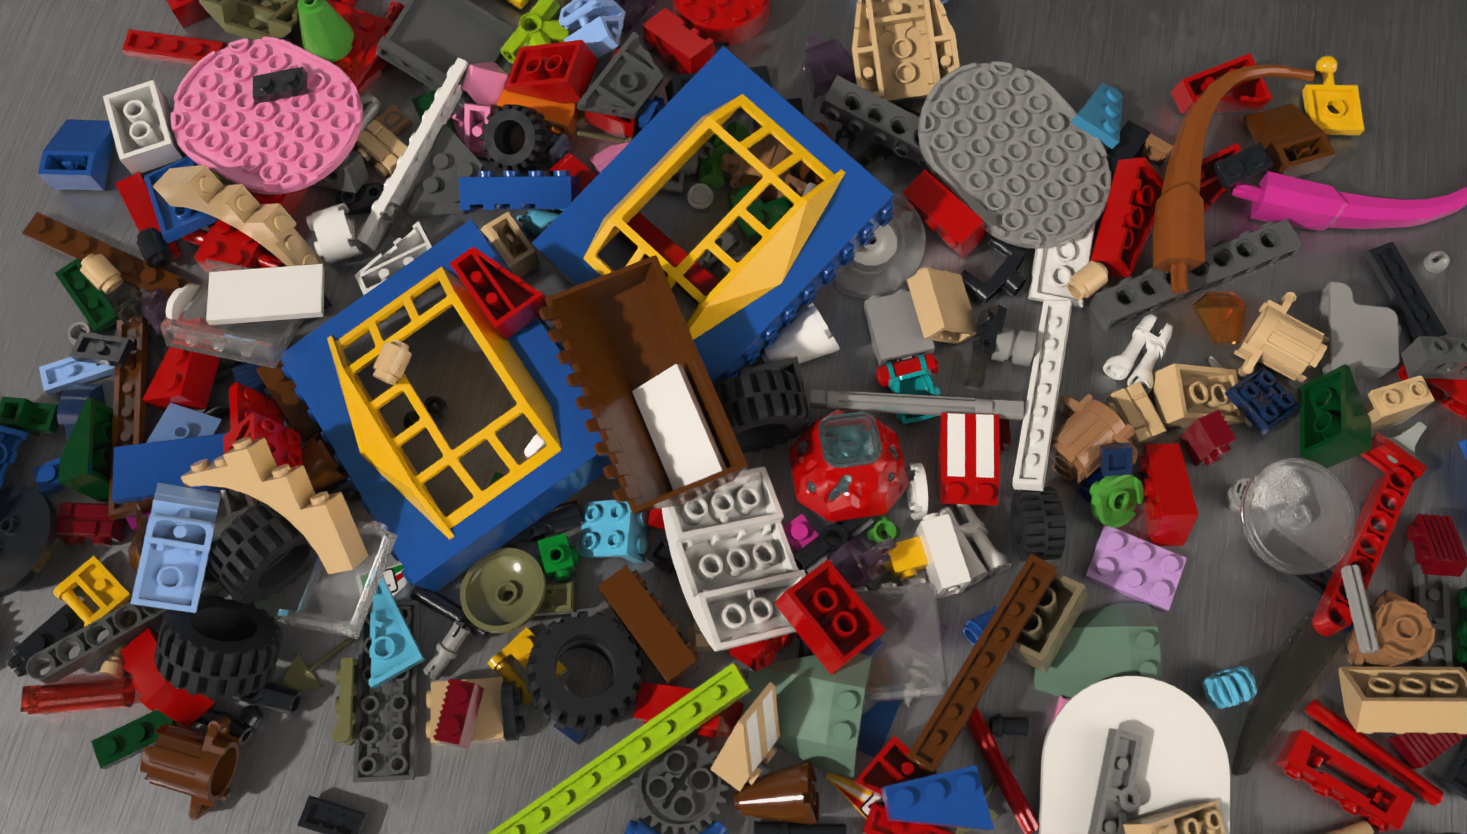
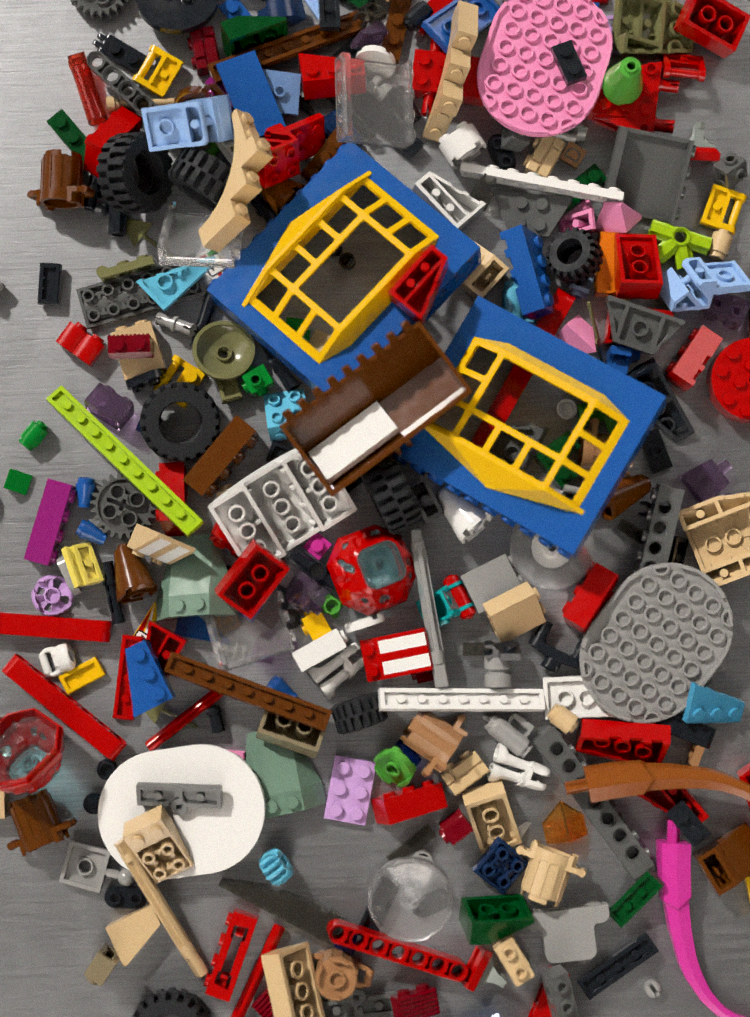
camera: 70 degrees right, 15 degrees up
white tile [206,264,325,325] -> none
tan brick [373,339,413,385] -> none
dark blue plate [1100,443,1132,476] -> none
light grey axle [1341,565,1380,654] -> none
none -> red brick [56,321,106,367]
none -> clear purple brick [84,382,134,431]
none -> clear smoke piece [386,824,436,867]
none -> light grey piece [482,712,535,758]
none -> dark green plate [609,868,665,928]

